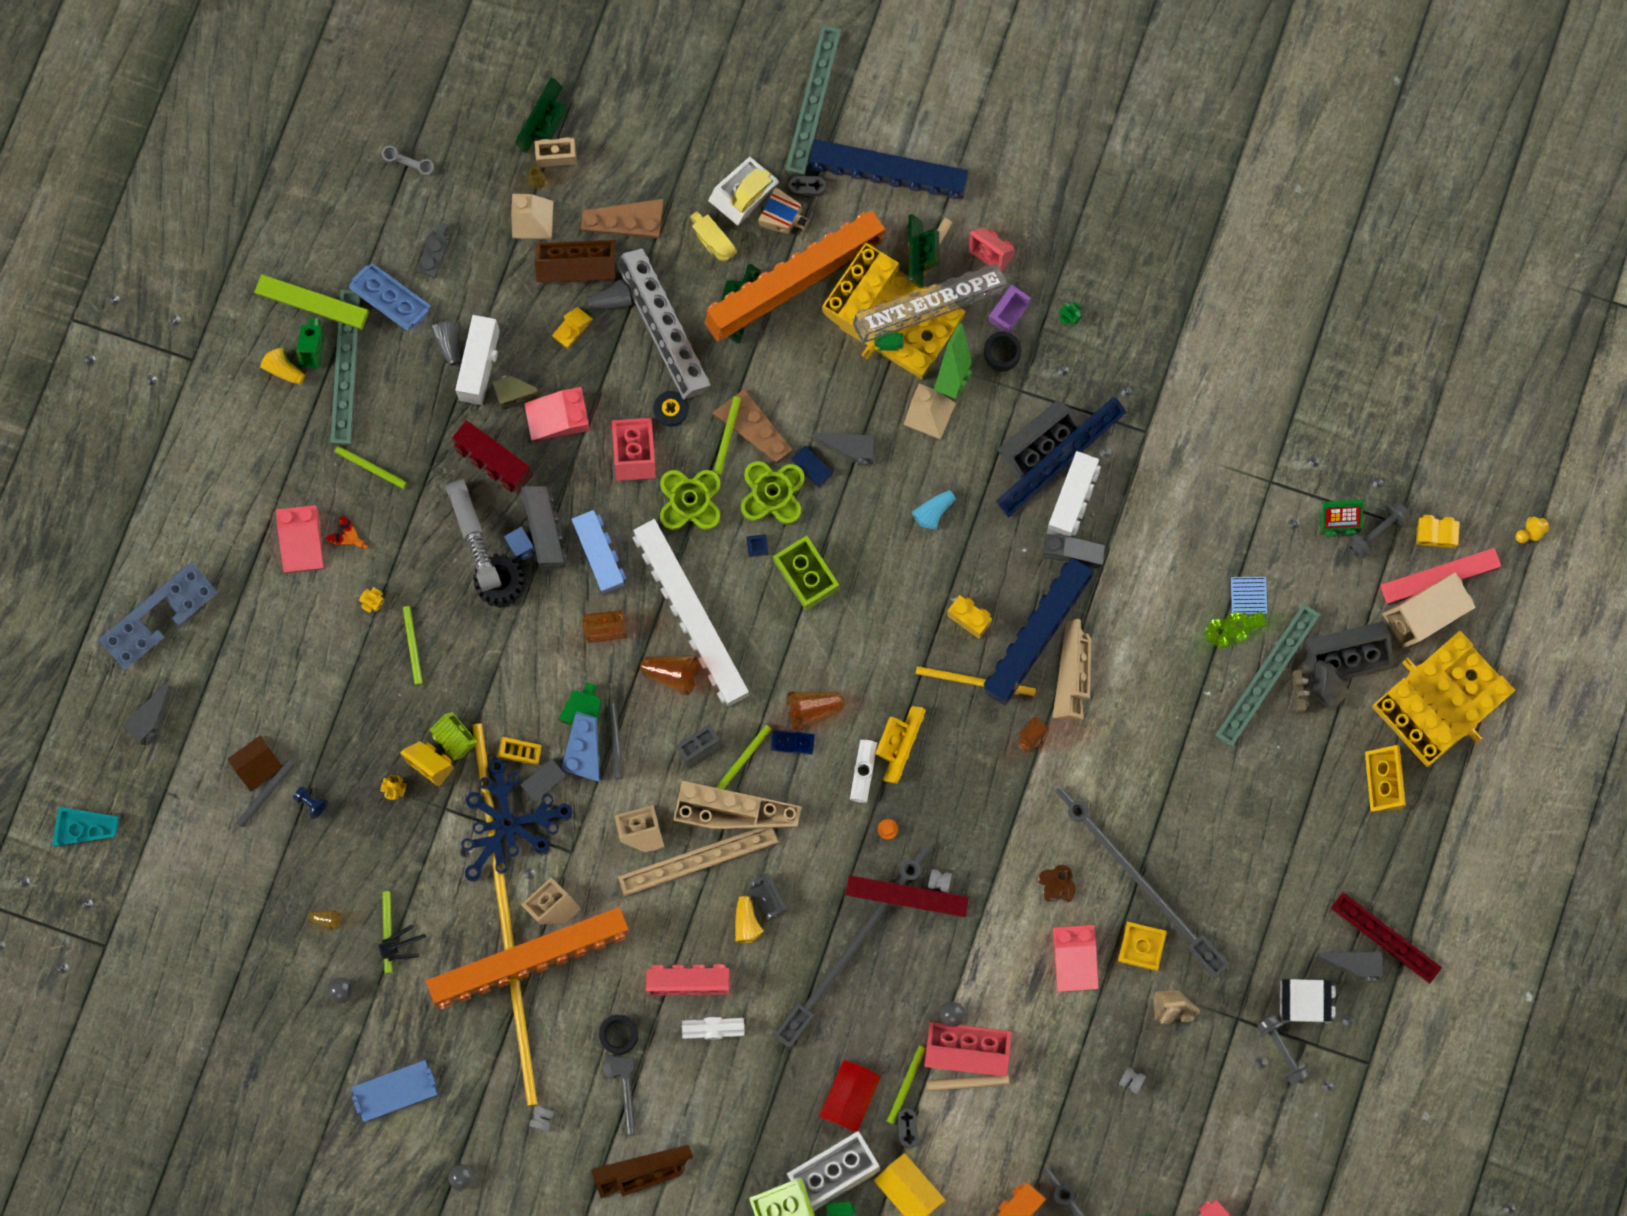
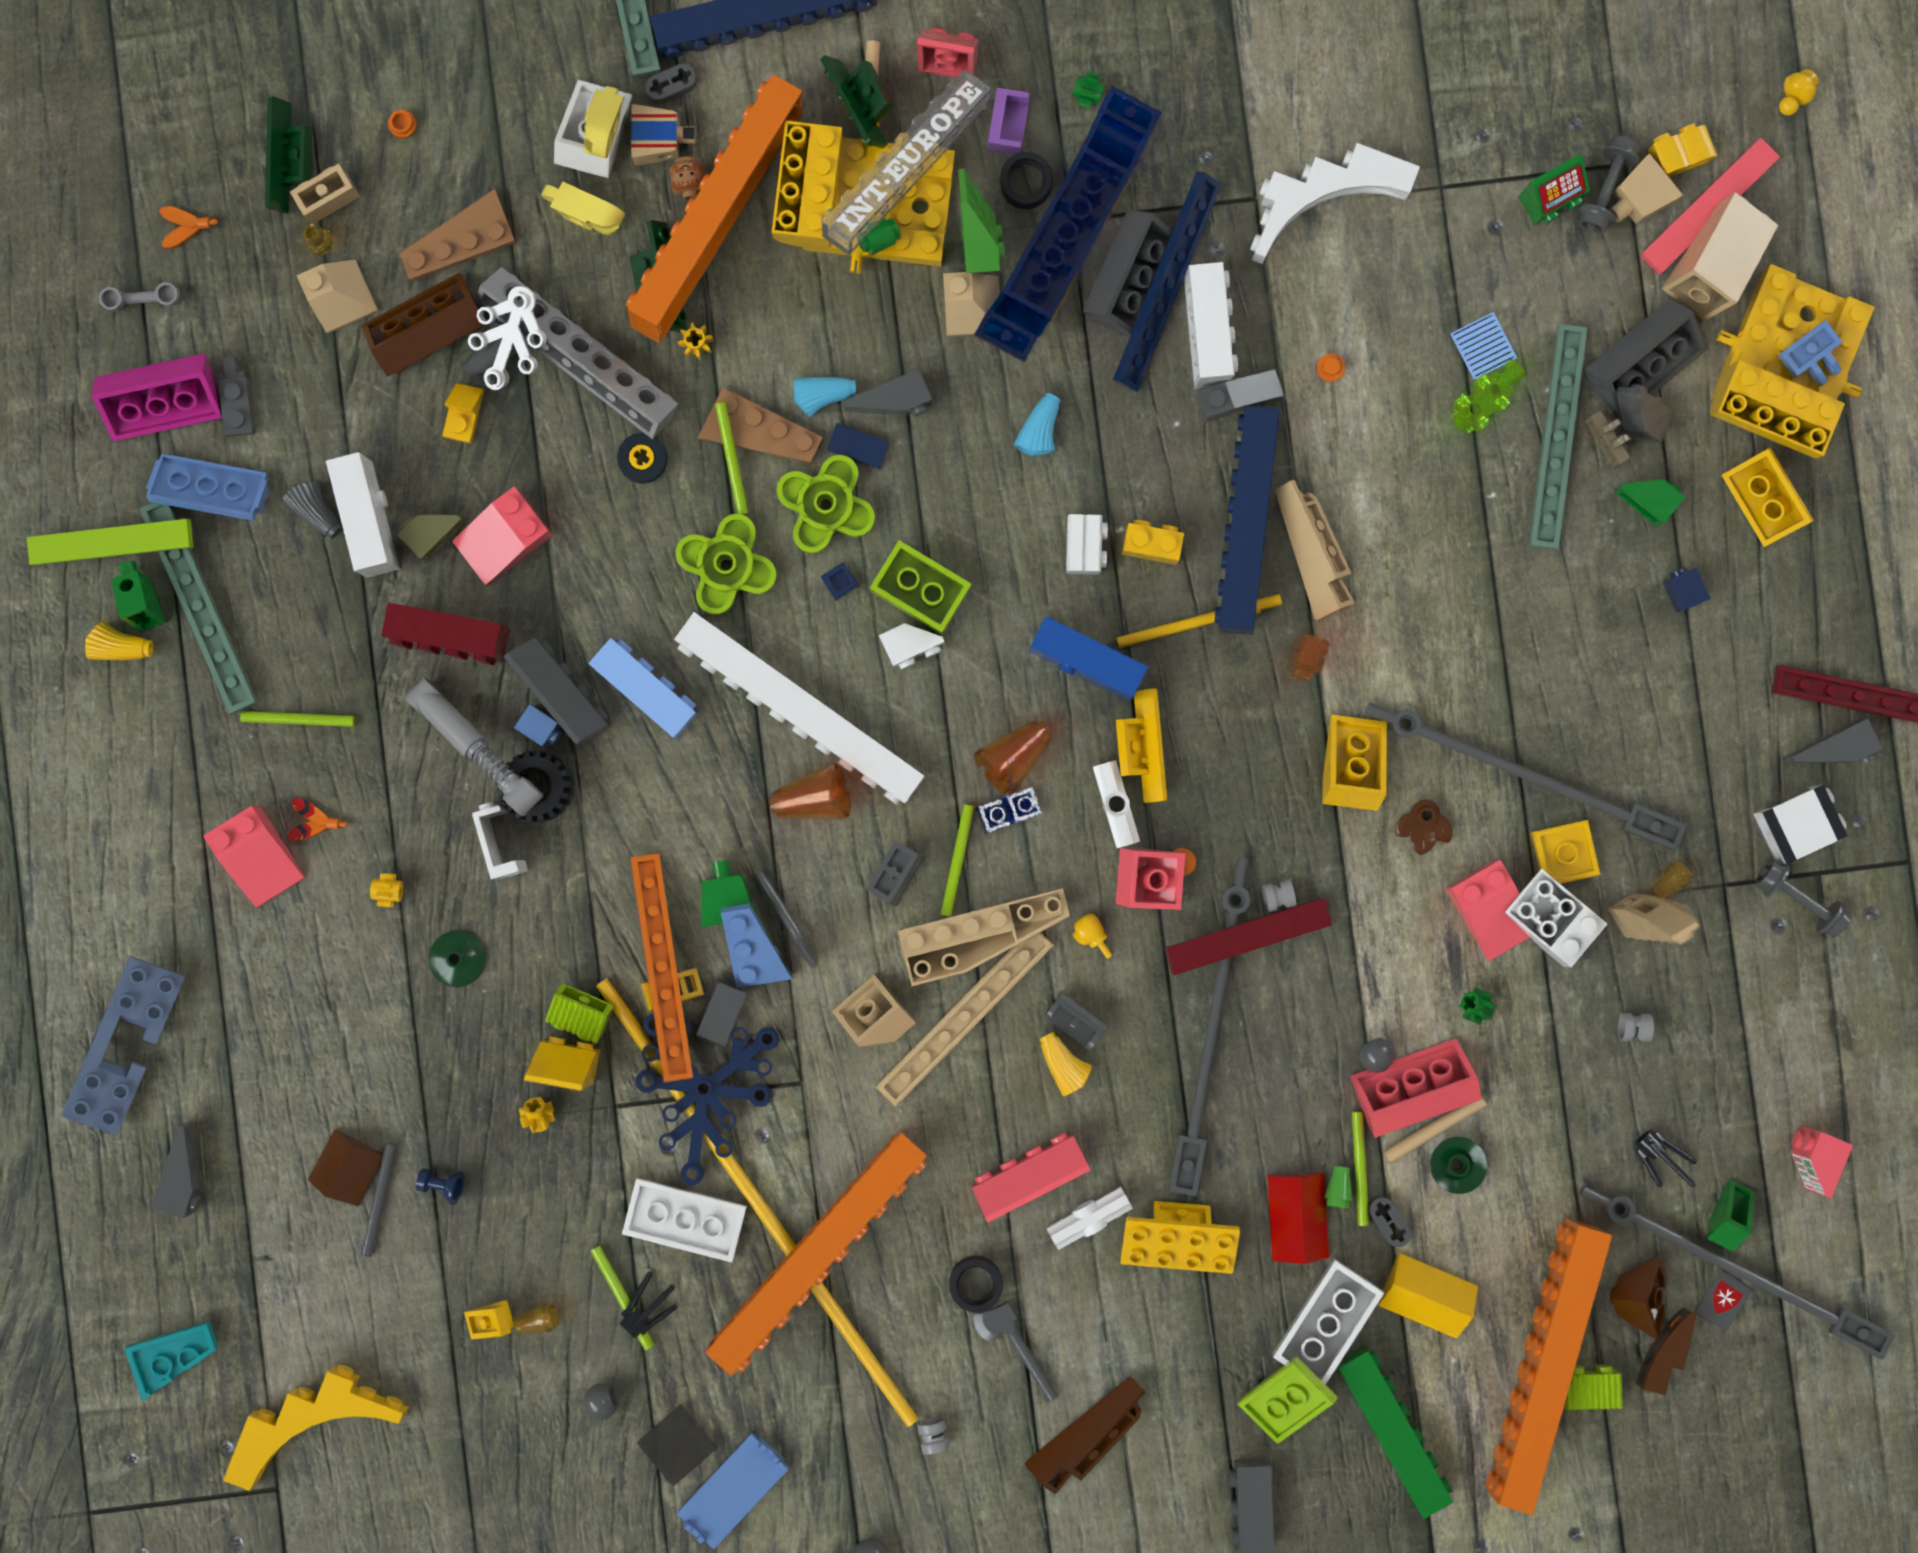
camera: 35 degrees left, 10 degrees up
lime bar [403,606,423,686] -> none
tan slope [521,877,581,924] -> none
clear orange brick [583,610,627,643] -> none
coral slope [612,418,656,481] -> none
none -> dark pink slope [91,353,222,442]
none -> orange piece [159,206,218,249]
none -> yellow arch [223,1365,409,1491]
none -> orange plate [388,110,417,138]
none -> dark green dish [429,931,486,987]
none -> yellow slope [464,1300,514,1340]
none -> white plant [468,286,547,390]
none -> white panel [472,802,528,879]
none -> white plate [622,1177,747,1262]
none -> orange plate [630,853,693,1083]
none -> clear smoke tile [636,1403,717,1487]
none -> medium nougat head [669,156,706,201]
none -> yellow gear [678,323,714,360]
none -> medium azure piece [793,377,856,418]
none -> white slope [879,623,944,670]
none -> clear blue slope [974,85,1162,363]
none -> blue brick [1029,616,1148,701]
none -> white brick [1066,514,1108,575]
none -> yellow piece [1072,913,1112,959]
none -> coral slope [1116,848,1185,910]
none -> yellow bracket [1120,1201,1240,1274]
none -> white arch [1250,143,1420,264]
none -> orange plate [1317,354,1345,382]
none -> yellow slope [1322,714,1387,811]
none -> bright green cone [1324,1166,1353,1209]
none -> dark green dish [1430,1137,1487,1194]
none -> green gear [1459,987,1497,1025]
none -> white slope [1505,869,1607,968]
none -> tan torso [1609,153,1683,224]
none -> green slope [1613,479,1685,527]
none -> black plant [1635,1129,1697,1187]
none -> clear yellow cone [1651,860,1694,899]
none -> dark blue brick [1663,567,1711,613]
none -> medium blue hinge [1777,320,1843,386]

